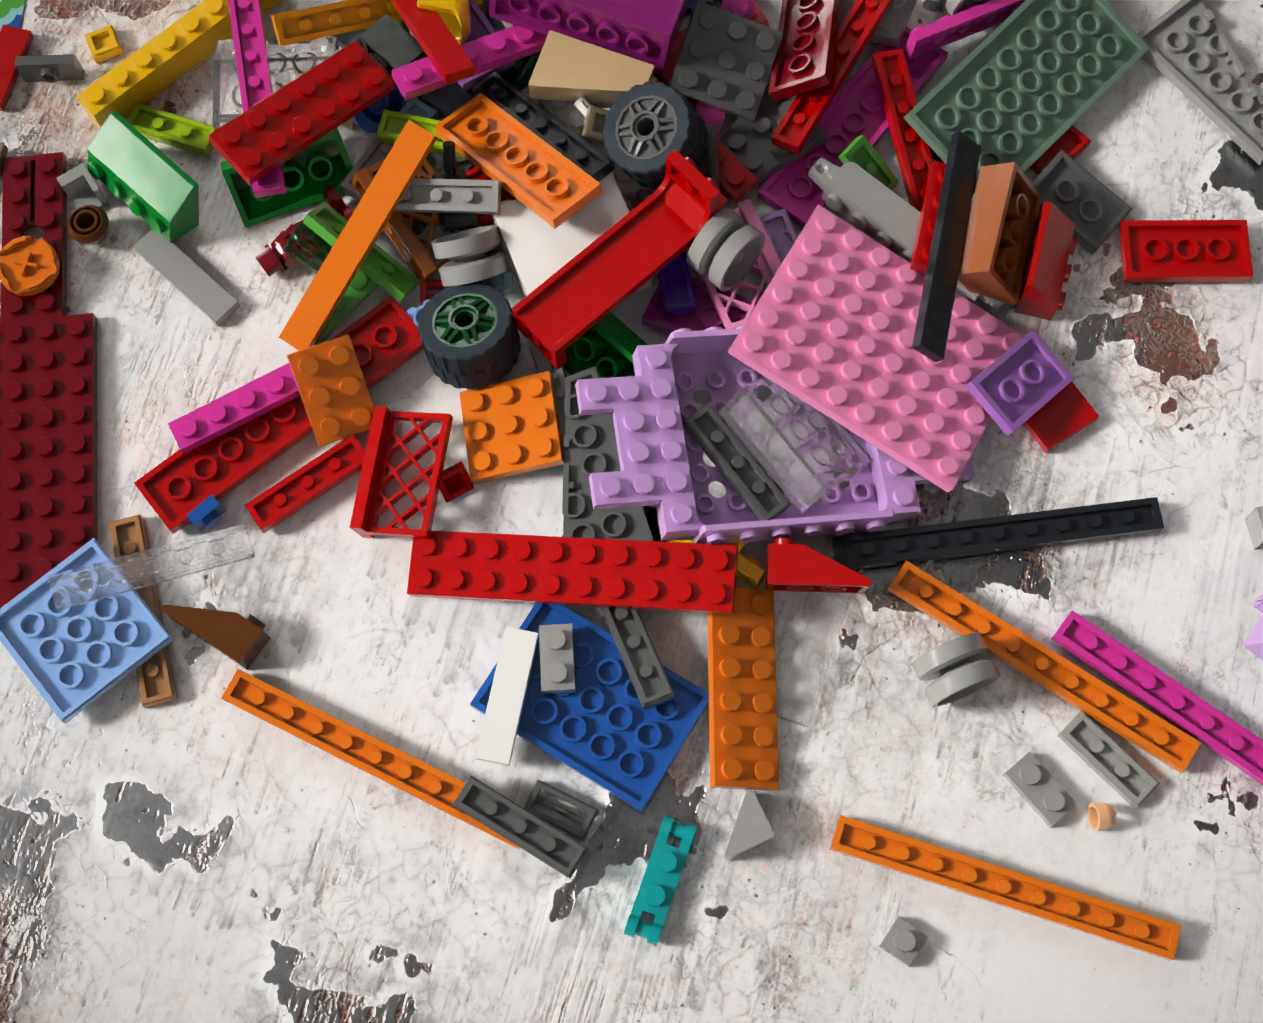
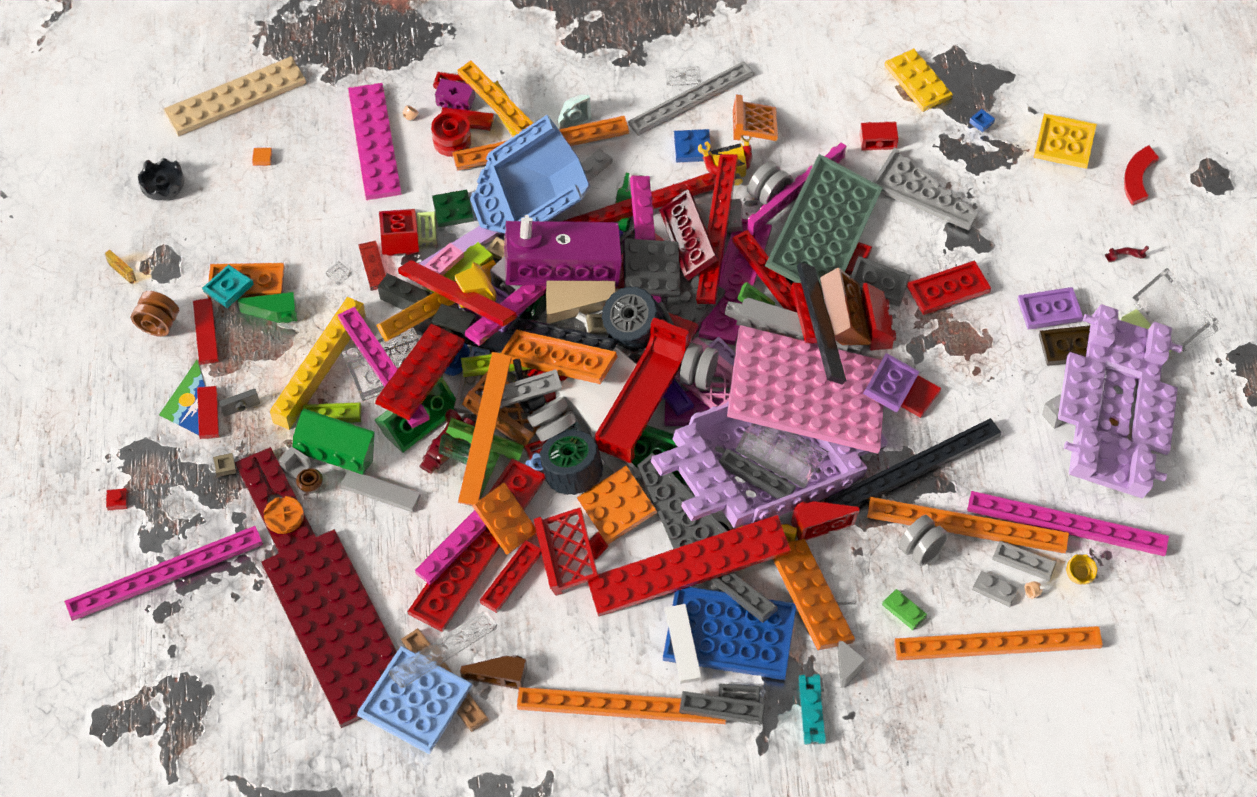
camera: 25 degrees left, 15 degrees down
yellow tile [84,24,124,64] -> none
blue plate [186,495,226,531] -> none
light grey plate [539,623,576,694] -> none
light grey plate [878,916,928,967] -> none
none -> bright green plate [882,589,927,630]
none -> yellow hair [1066,554,1098,585]

